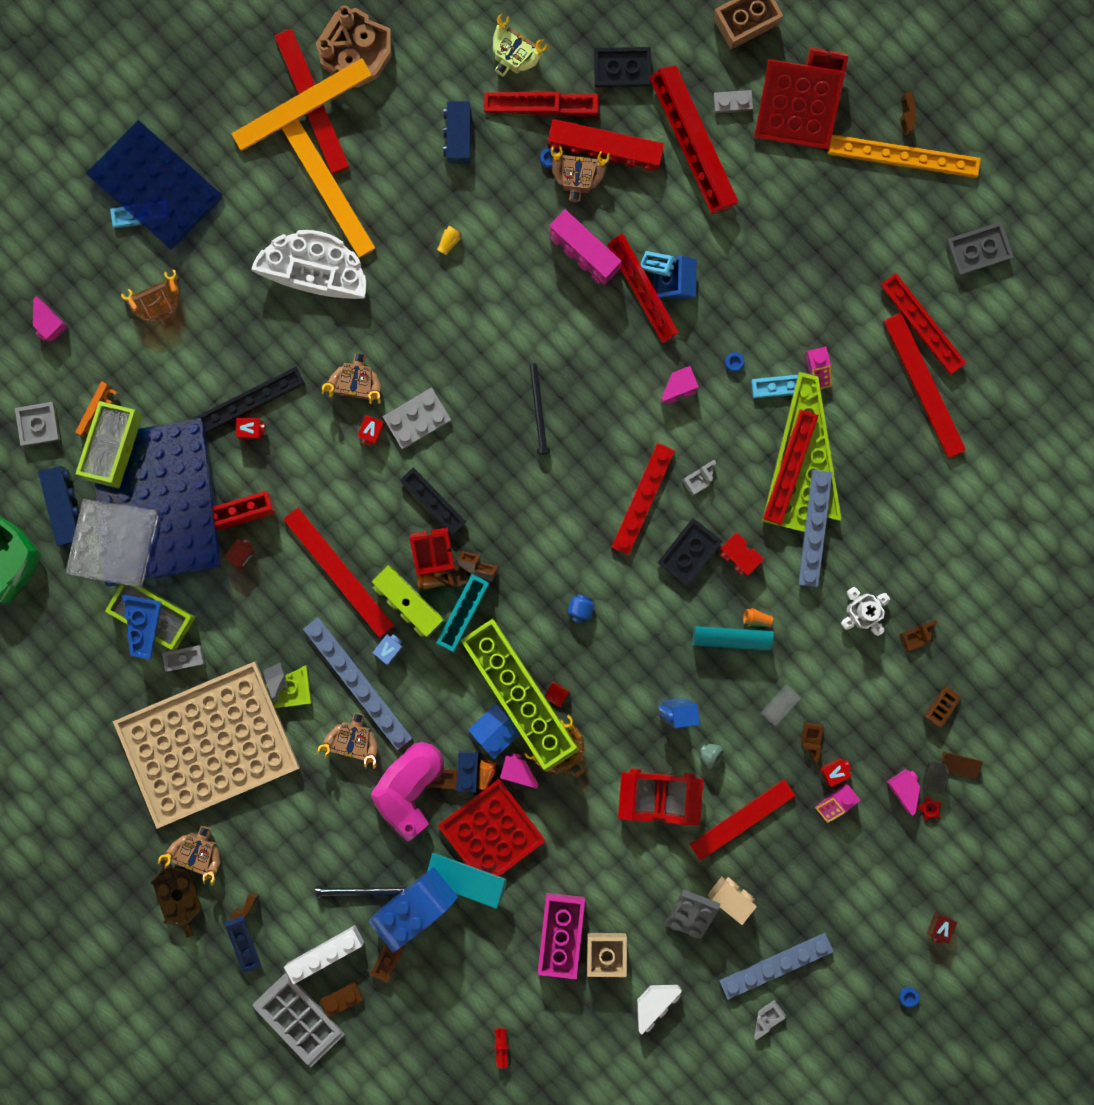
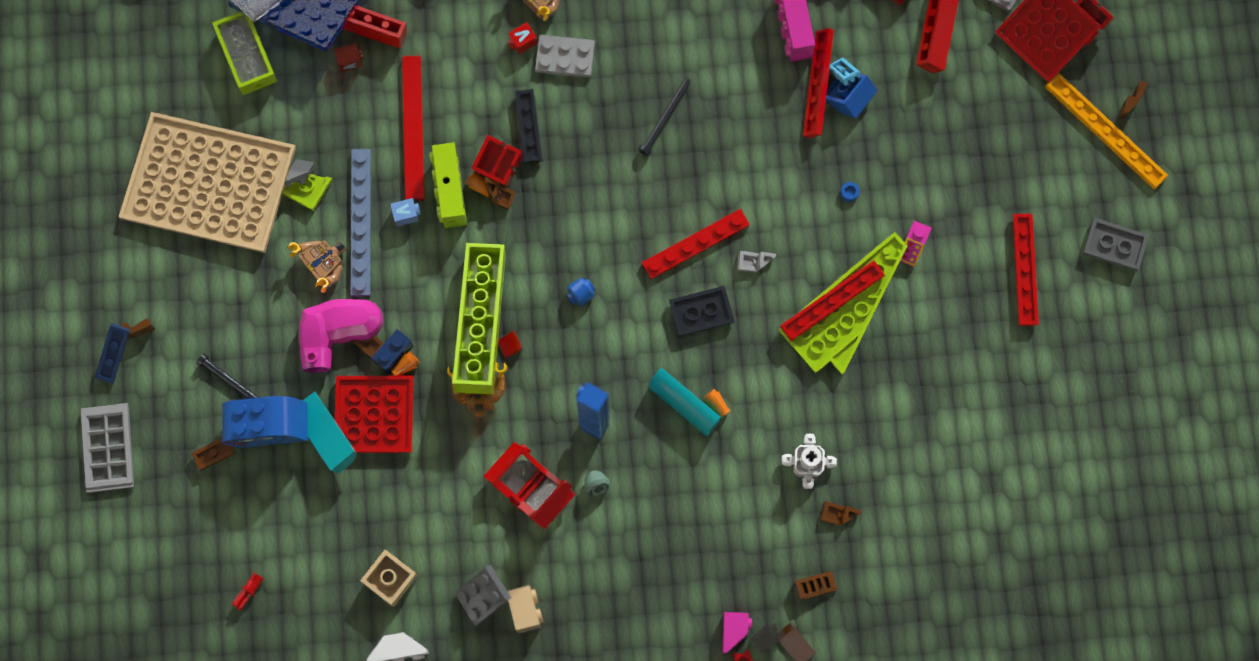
camera: 35 degrees right, 10 degrees down
blue wing [122,595,162,659] -> none
dark brown plate [150,854,202,938] -> none
torso [158,826,221,886] -> none
light grey plate [162,645,205,672] -> none
white brick [284,926,364,984] -> none
reddish brown plate [320,981,364,1018] -> none
teal brick [436,574,490,652] -> none
reddish brown slope [457,551,498,582] -> none
blue slope [469,703,520,759] -> none
dark pink slope [500,752,539,788] -> none
dark pink brick [538,893,585,979] -> none
dark pink slope [661,366,699,405] -> none
red tile [689,779,796,861] -> none
red brick [719,532,764,576] -> none
medium azure tile [751,375,798,399] -> none
clear plate [761,685,801,726] -> none
sand blue plate [798,470,832,587] -> none
reddish brown slope [801,722,824,763] -> none
dark pink slope [815,783,860,823] -> none
red brick [819,758,852,787] -> none
red tile [883,313,966,459] -> none

